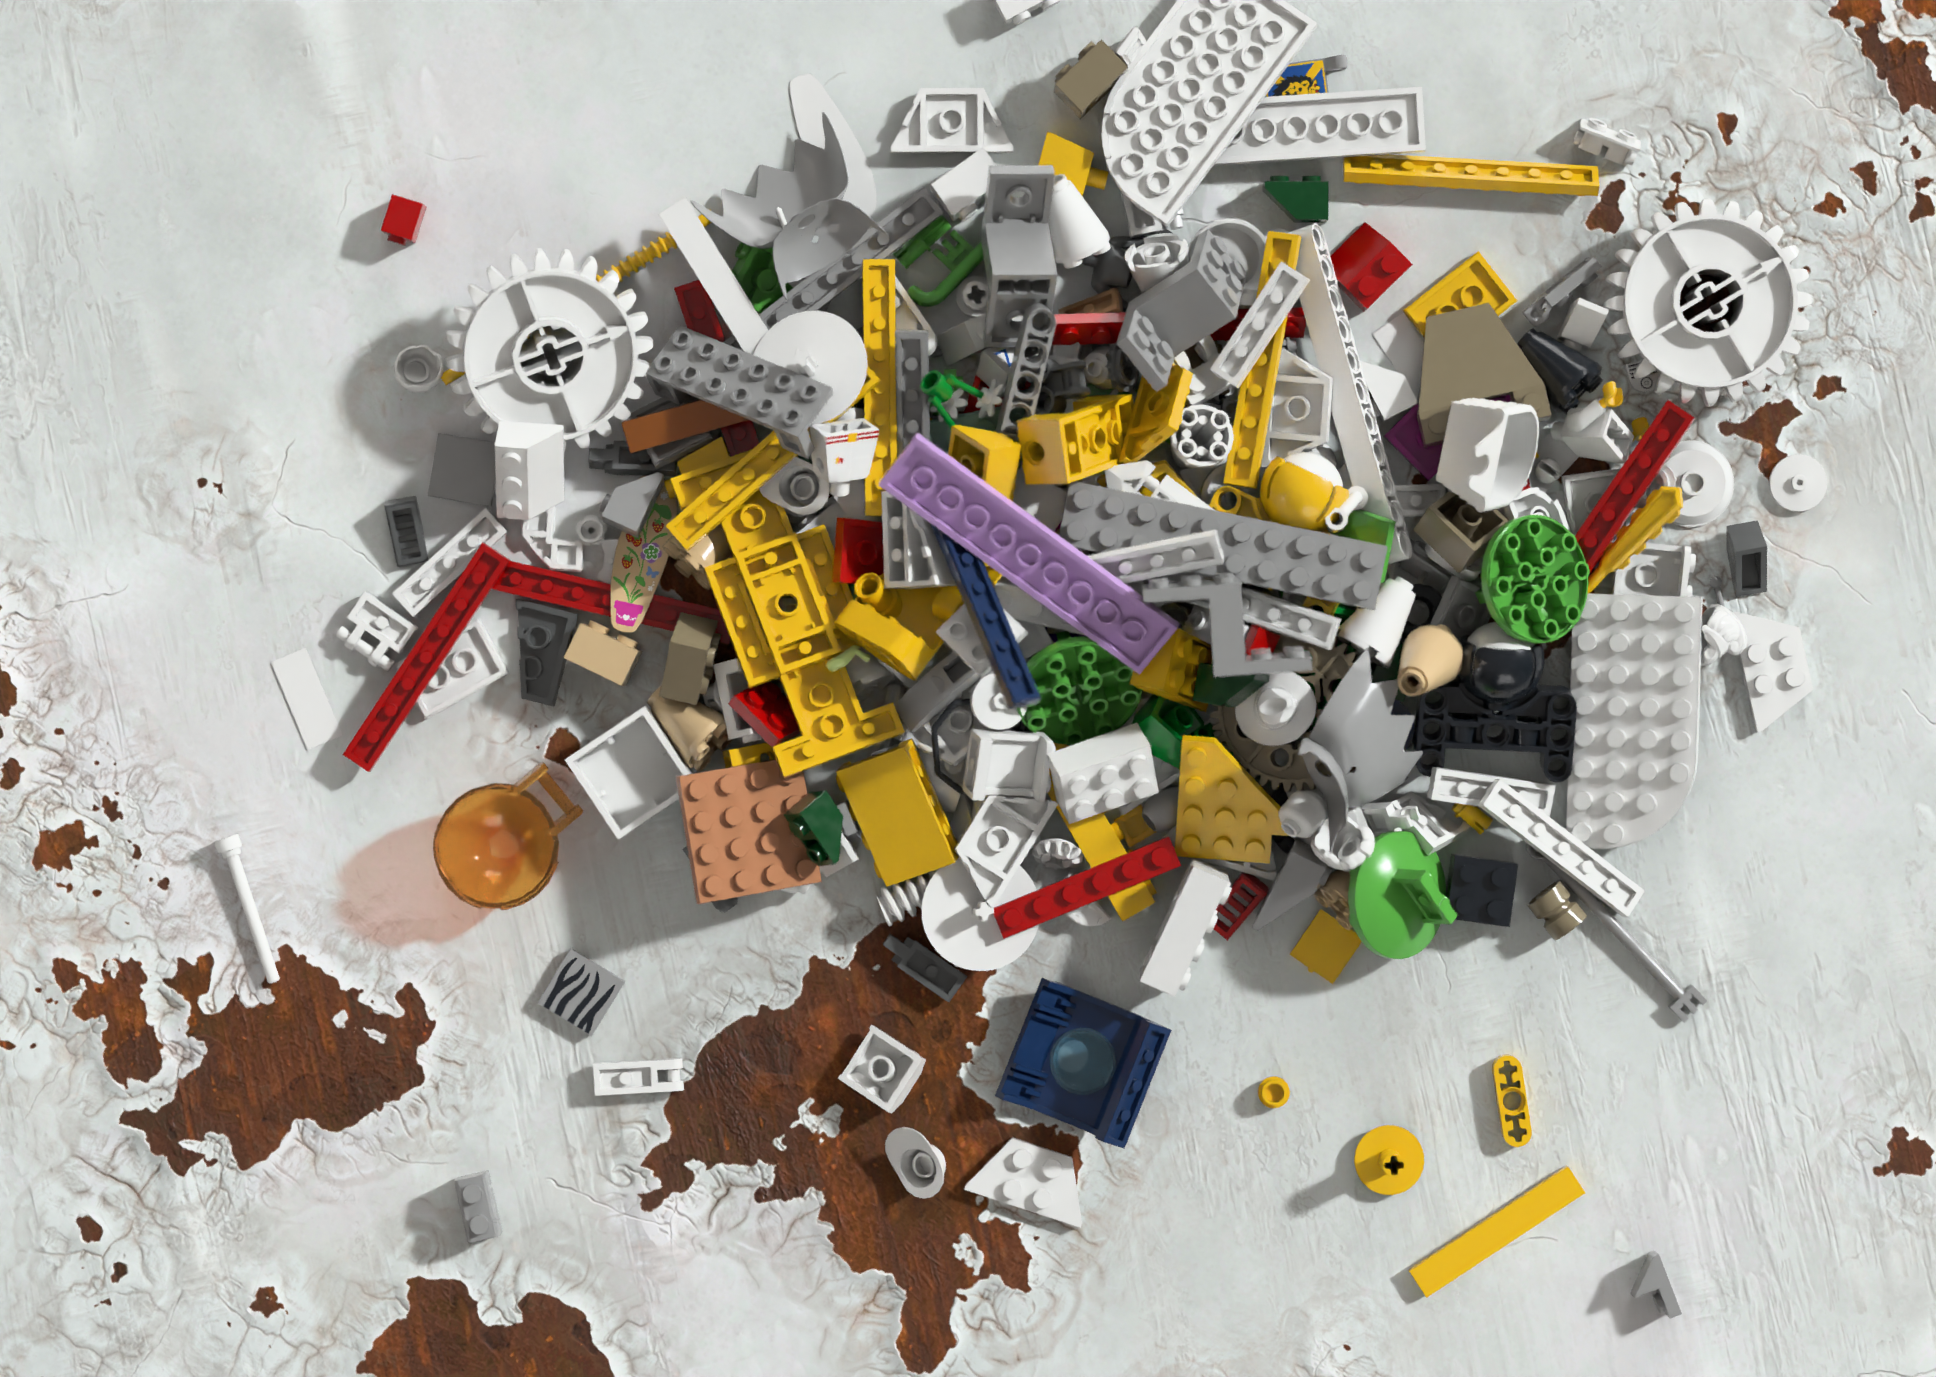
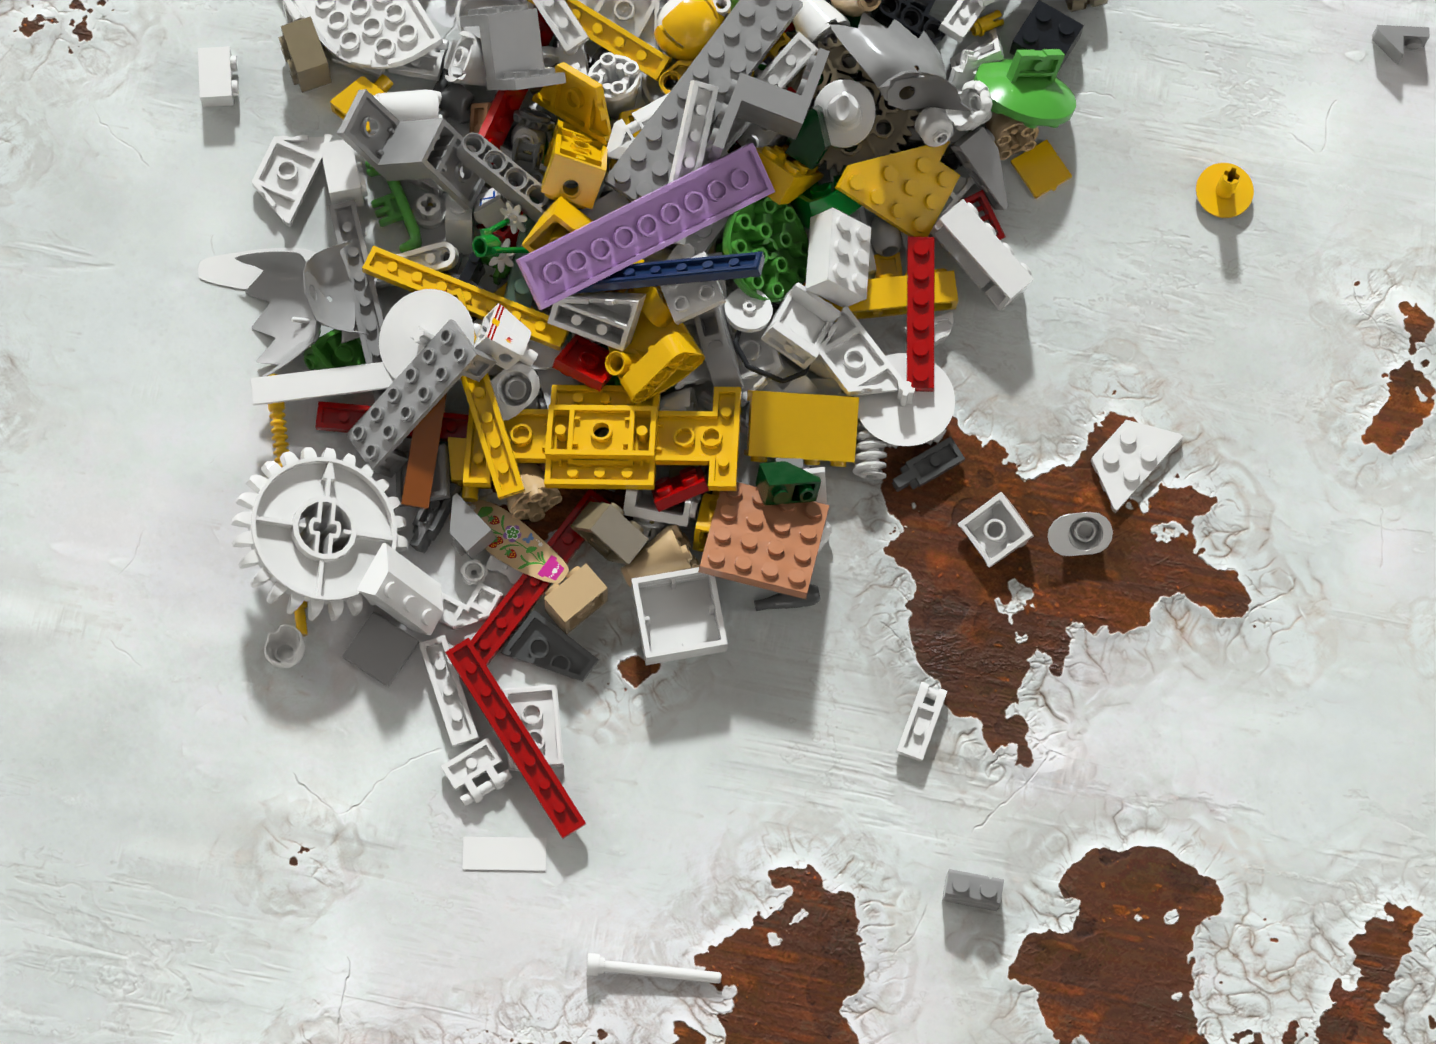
camera: 70 degrees left, 15 degrees down
red brick [381,194,427,246] -> none
dark grey slope [384,496,429,567] -> none
clear orange windscreen [433,762,584,910] -> none
light grey tile [538,948,625,1036] -> none
yellowish green piece [826,645,871,672] -> none
bright green axle [893,215,951,270] -> none
light grey tile [895,330,930,458] -> none
dark blue panel [995,978,1172,1149] -> none
white gear [1032,838,1083,870] -> none
yellow plate [1258,1076,1290,1108] -> none
yellow tile [1408,1165,1585,1298] -> none
yellow beam [1492,1054,1532,1147] -> none

